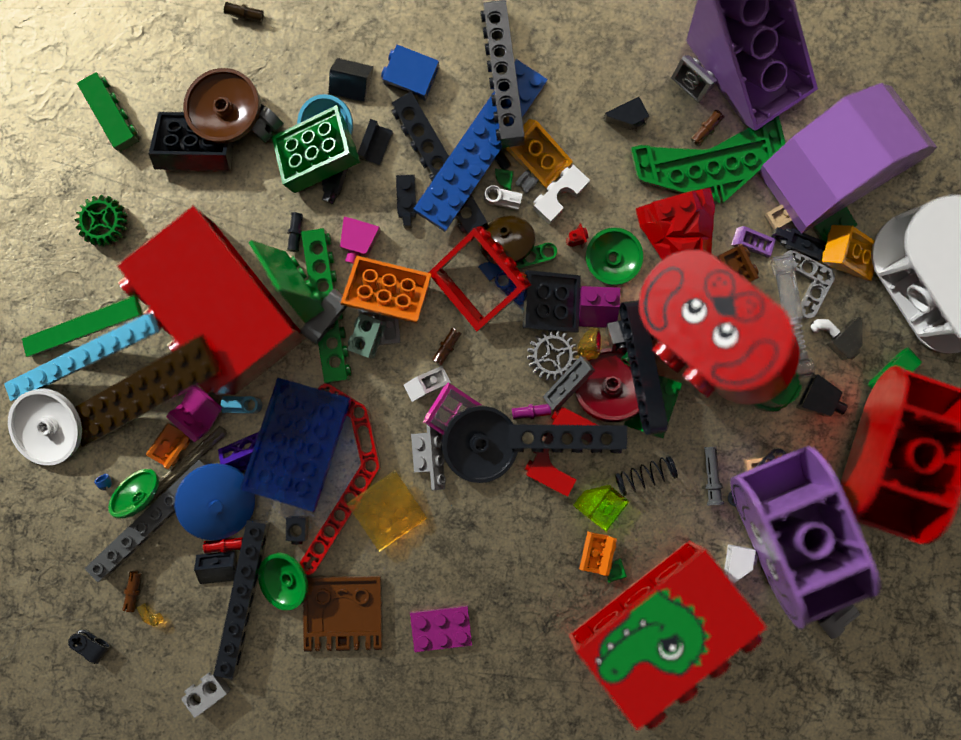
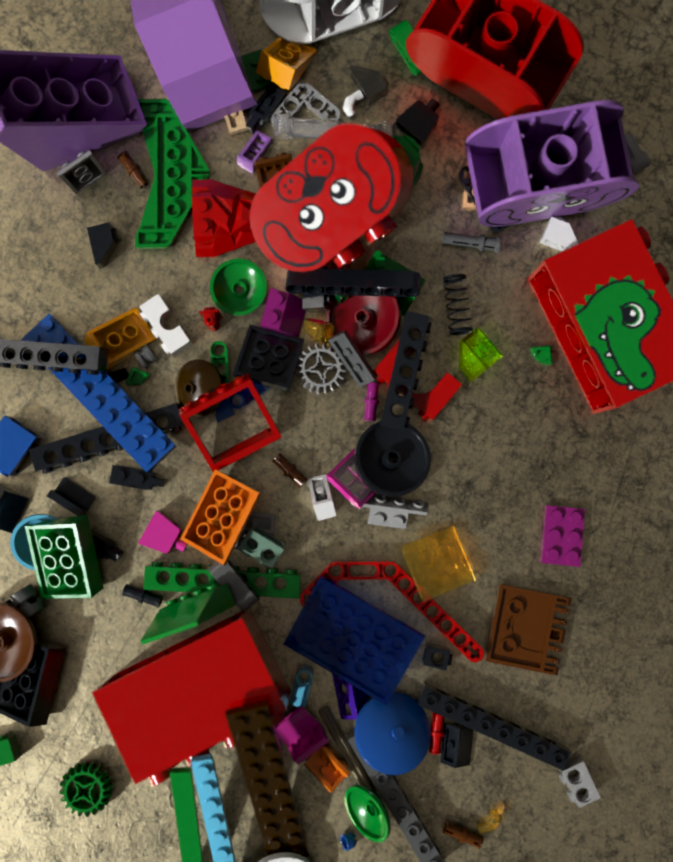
camera: 70 degrees left, 0 degrees up
green dish [258,553,308,610] -> none
white piece [484,185,522,210] -> none
orange bracket [579,531,617,576] -> none

